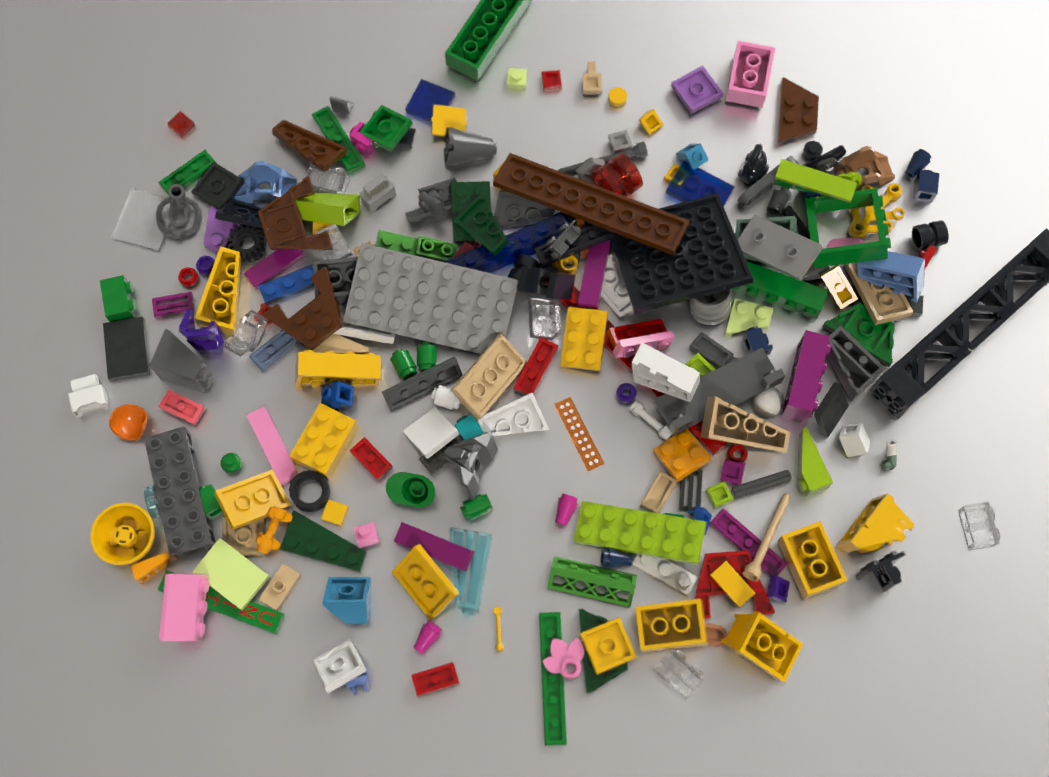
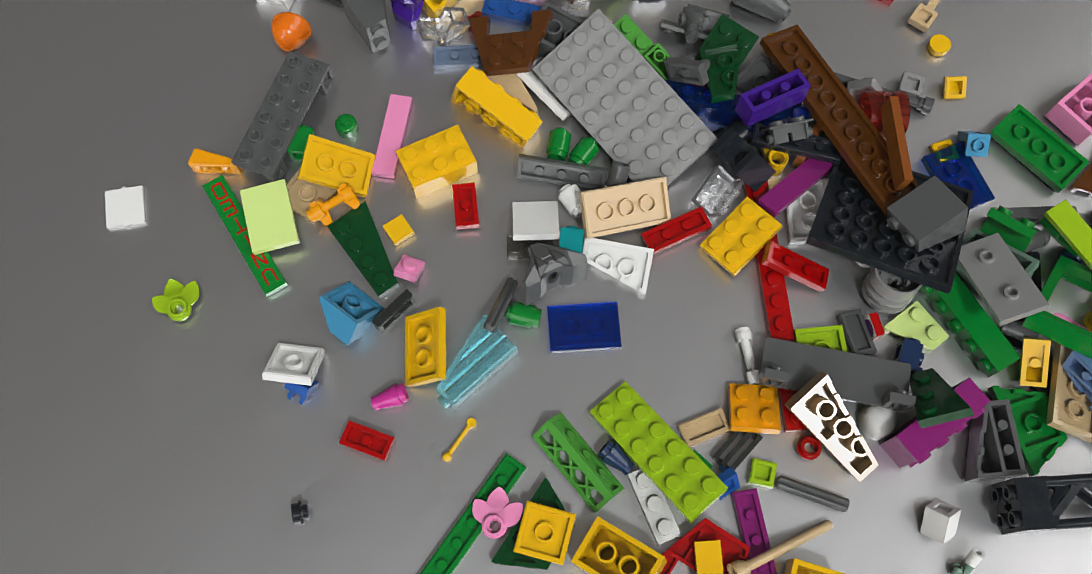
camera: 35 degrees right, 0 degrees up
yellow piece [90,503,155,566] -> none
clear light blue piece [144,485,161,520] -> none
coral plate [158,389,205,426] -> none
bright pink slope [159,572,210,641] -> none
tan plate [259,563,301,611] -> none
black tyre [289,470,330,512] -> none
blue brick [321,381,354,411] -> none
green piece [386,472,435,508] -> none
magenta tile [394,522,474,572] -> none
clear orange sticker [554,397,605,471] -> none
dark pink cone [555,493,578,526] -> none
bright pink plate [613,331,675,358] -> none
dark purple plate [616,383,637,403] -> none
white wedge [632,343,700,402] -> none
medium lavender plate [671,66,724,114] -> none
magenta plate [720,459,746,484] -> none
black piece [738,143,769,185] -> none
lime slope [797,427,833,497] -> none
pearl dark grey tile [814,382,849,437] -> none
none -> white piece [105,185,146,229]
none -> lime plate [152,278,199,321]
none -> black plate [290,500,309,525]
none -> pearl dark grey tile [372,289,415,333]
none -> dark grey axle [484,277,518,333]
none -> clear blue tile [547,302,622,354]
none -> dark grey piece [604,161,630,187]
none -> dark grey tile [664,55,710,86]
none -> dark purple brick [735,68,811,127]
none -> red tile [864,312,885,341]
none -> dark orange tile [880,96,913,191]
none -> dark grey slope [886,176,968,252]
none -> dark green wing [910,368,974,428]
none -> green bracket [980,205,1038,253]
none -> green plate [989,104,1089,193]

